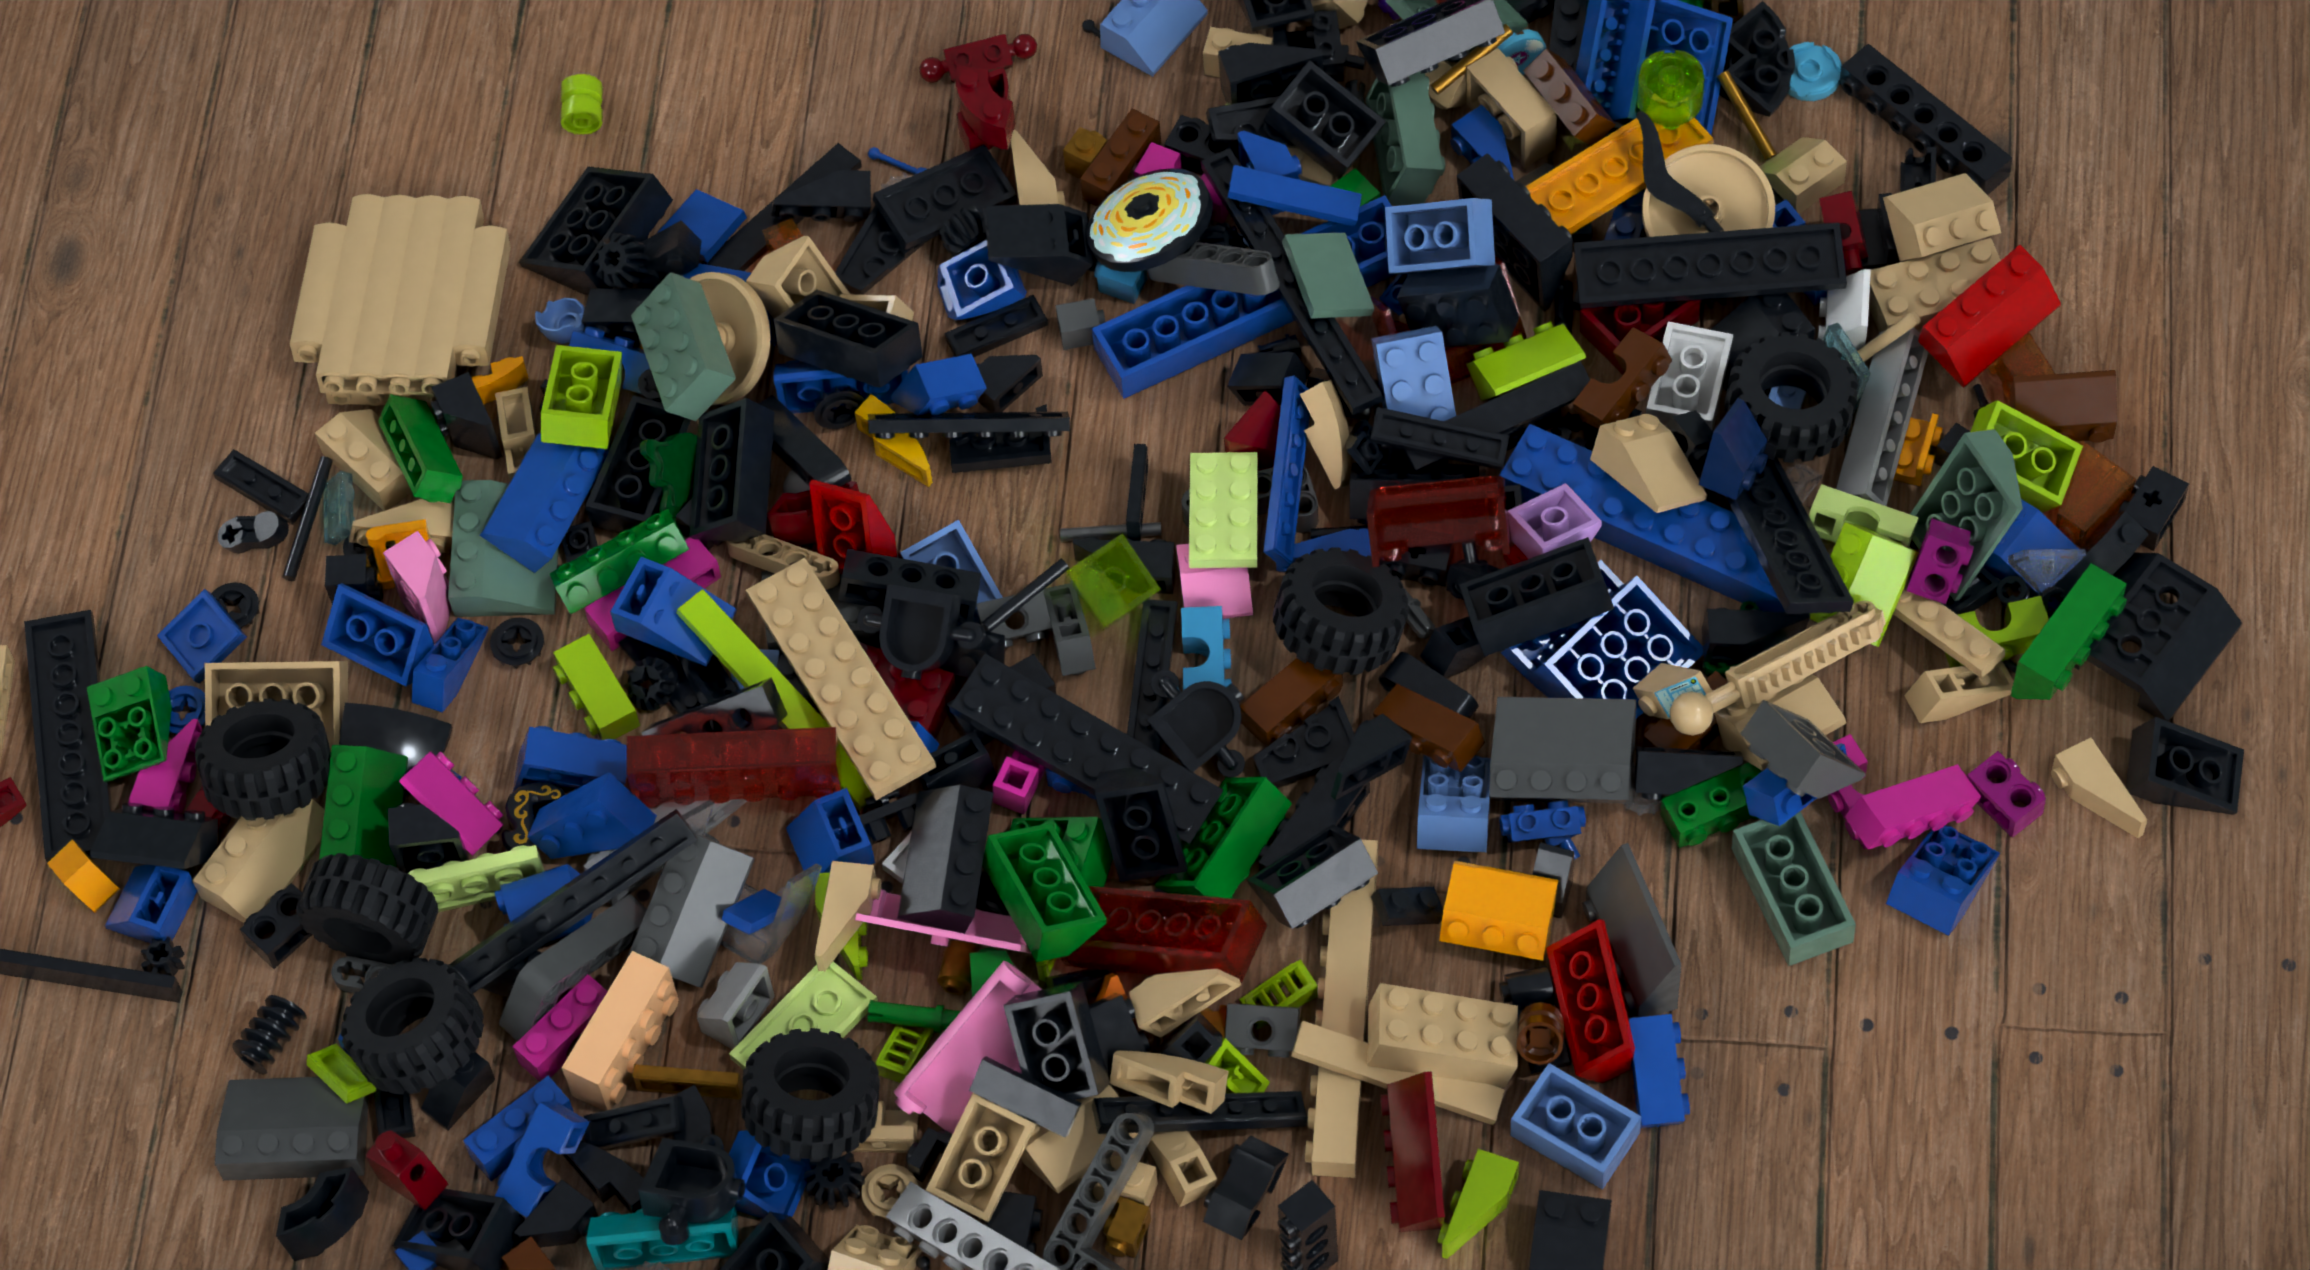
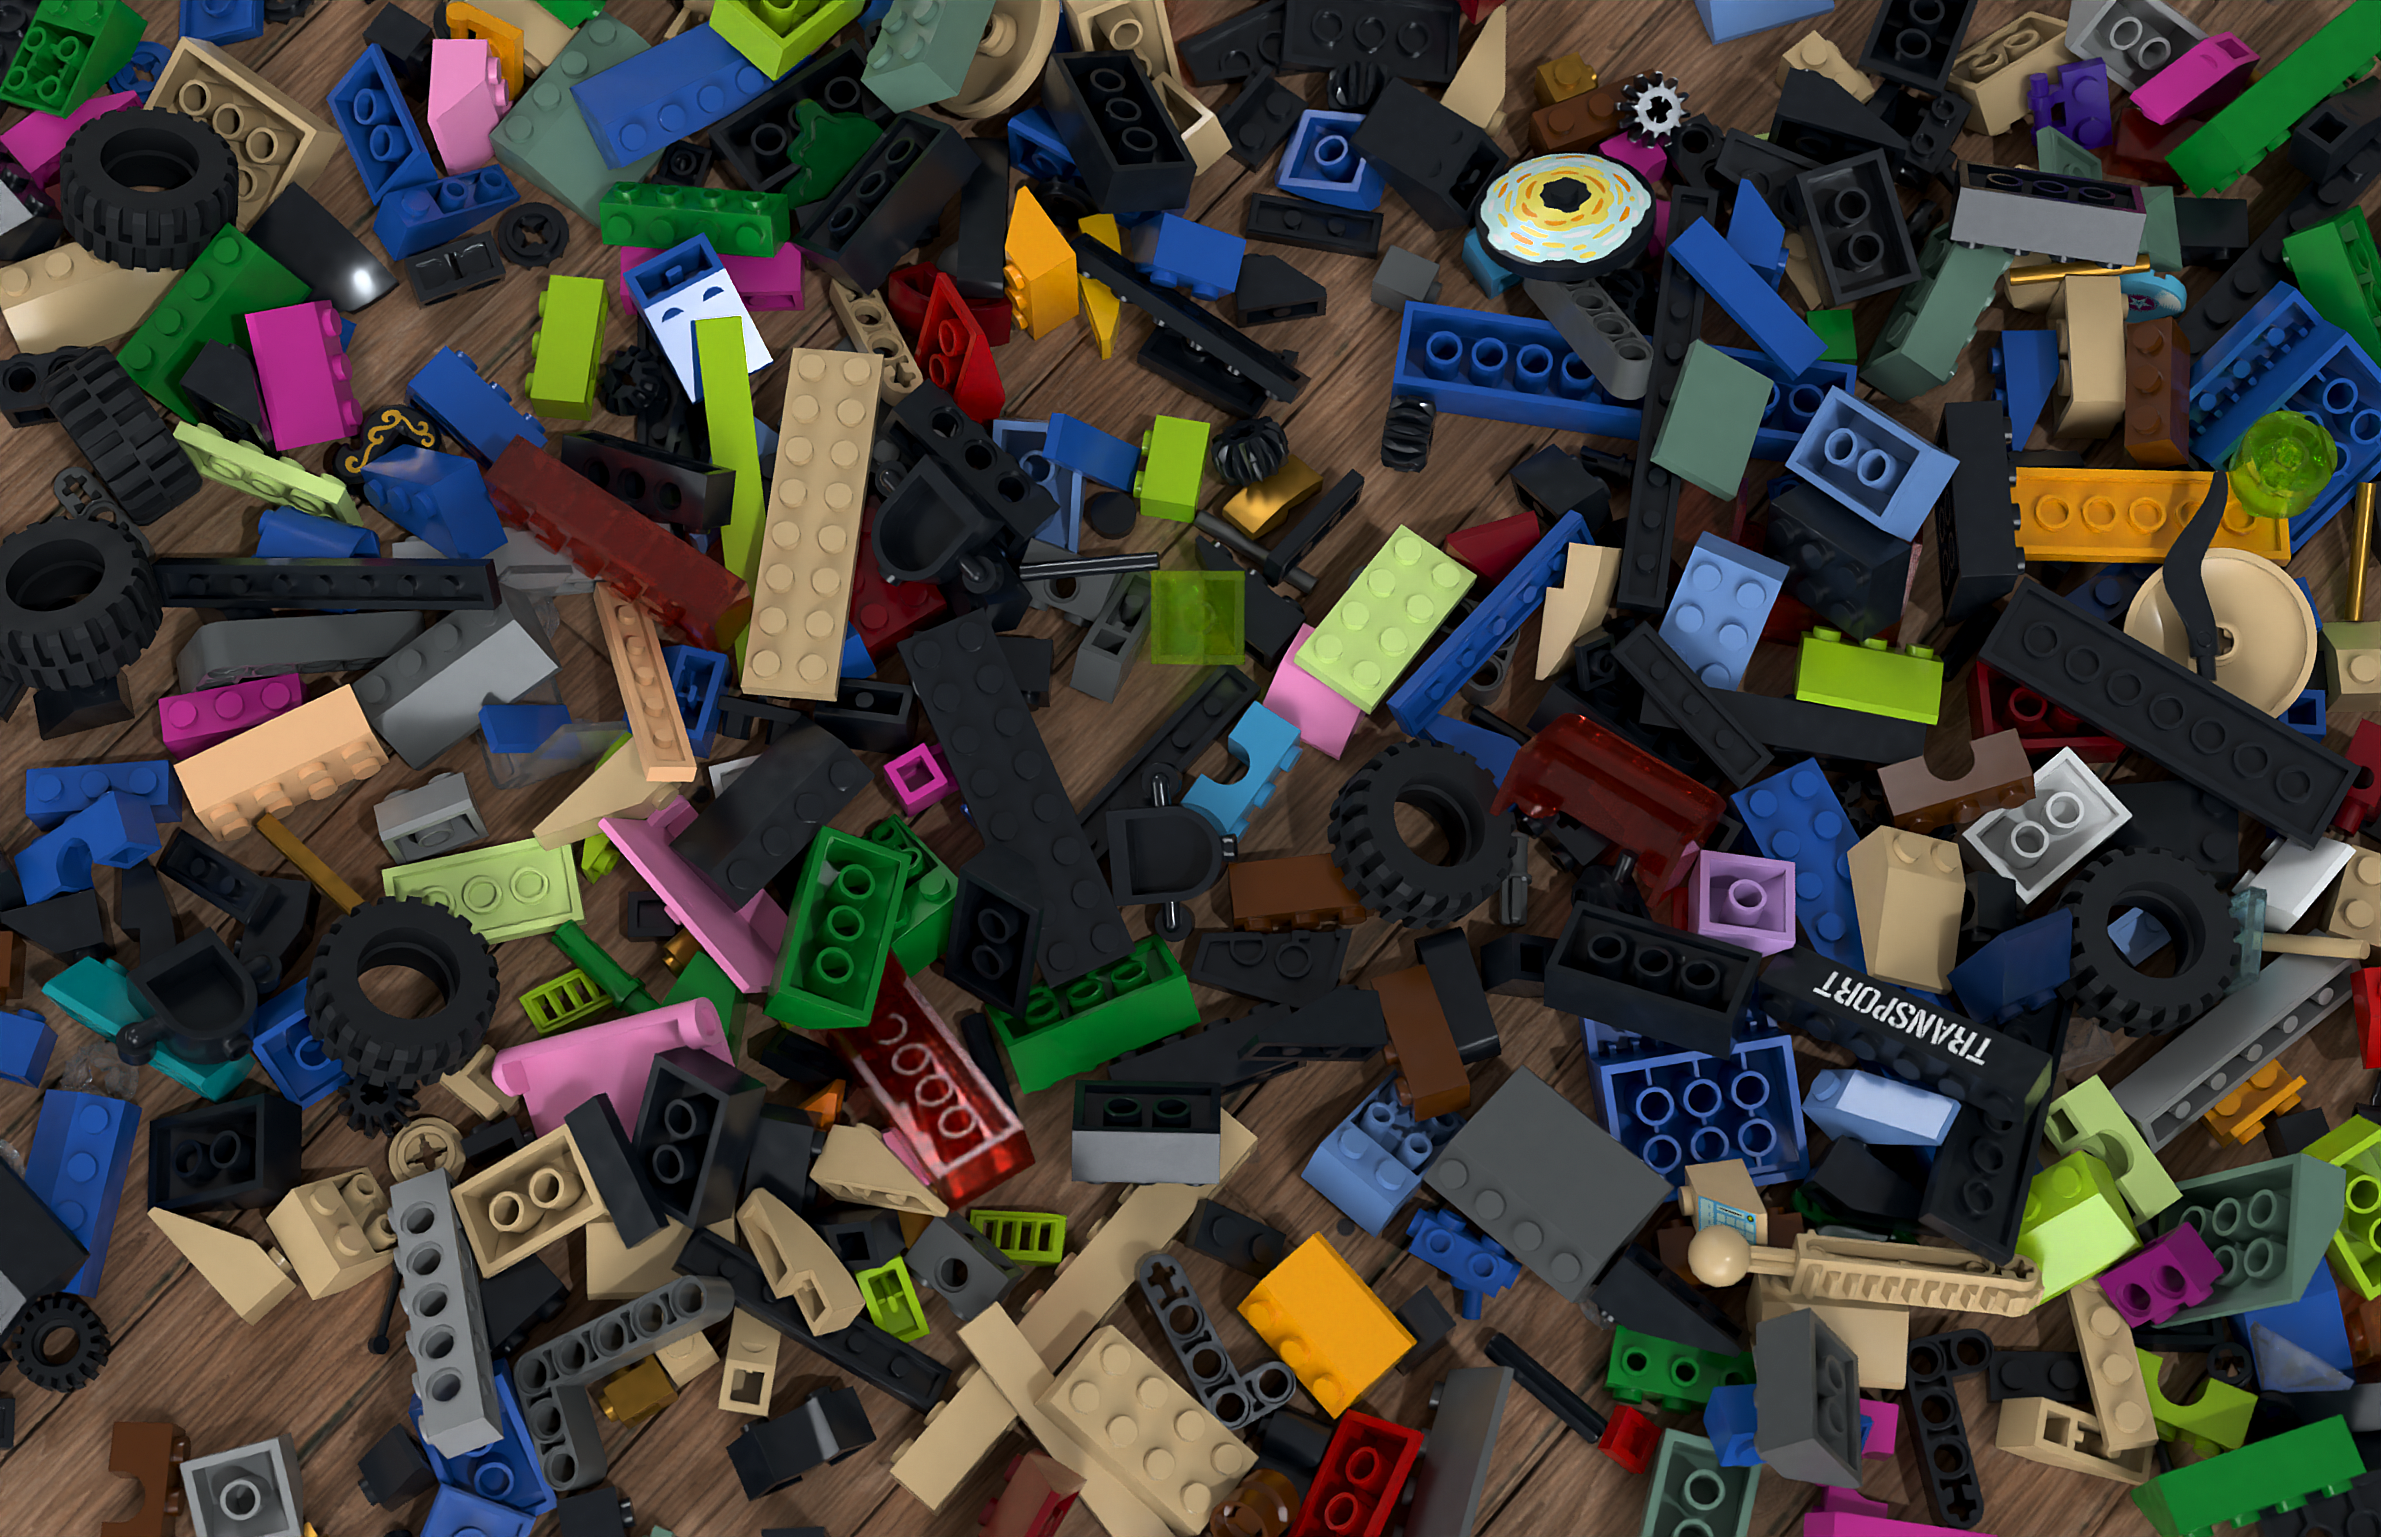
camera: 30 degrees right, 10 degrees up
none -> black brick [404,230,506,310]
none -> light nougat plate [593,582,697,782]
none -> black plate [628,891,678,942]
none -> light orange slope [1003,185,1079,341]
none -> blue tile [1042,413,1142,493]
none -> black tile [1091,492,1136,540]
none -> lime brick [1133,414,1210,524]
none -> black beam [1133,1251,1296,1430]
none -> black gear [1210,415,1290,487]
none -> black bracket [1215,64,1310,174]
none -> pearl gold slope [1222,454,1324,540]
none -> black gear [1380,394,1437,473]
none -> black axle [1484,1332,1608,1444]
none -> red plate [1598,1405,1662,1474]
none -> black gear [1613,71,1692,149]
none -> black brick [1758,944,2053,1127]
none -> medium blue slope [1801,1069,1961,1146]
none -> black beam [1899,1328,1995,1531]
none -> black plate [1985,1351,2089,1404]

